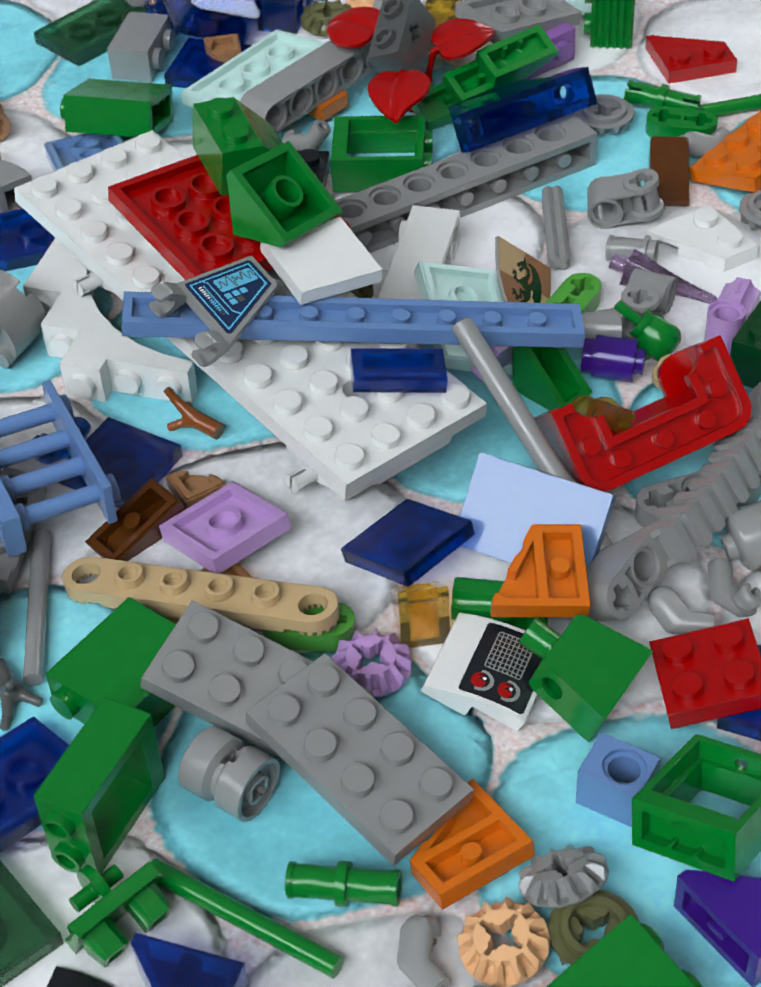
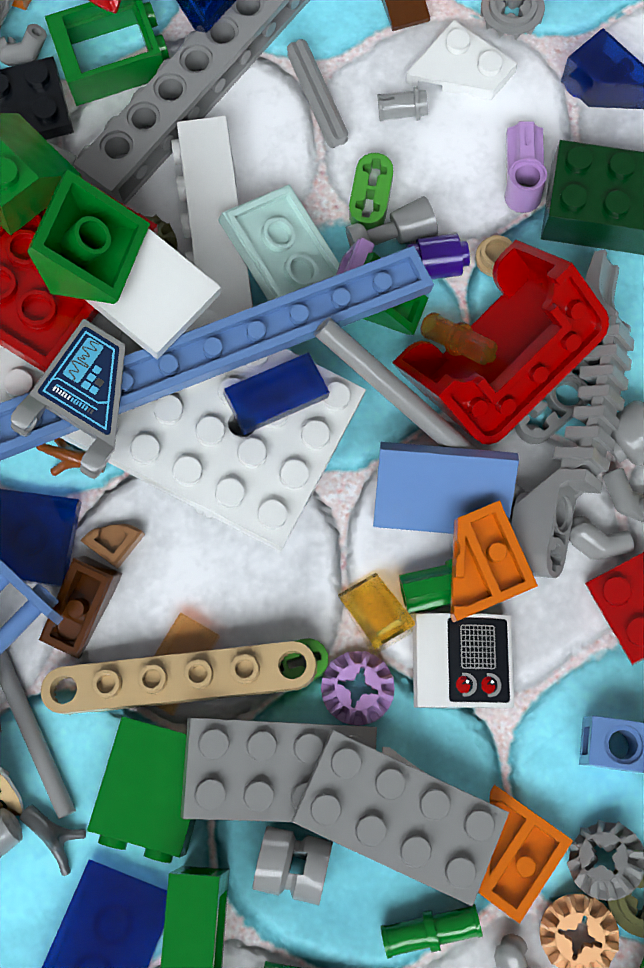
camera: 20 degrees left, 30 degrees up
lavender tile [159,481,292,573] -> none
clear blue tile [341,499,475,587] -> none
shield [495,236,551,303] -> none
green torso [518,614,653,742] -> none
light grey piece [587,169,665,229] -> none
clear purple piece [609,248,717,304] -> none
green piece [613,300,681,361] -> none
light grey piece [621,268,677,339] -> none

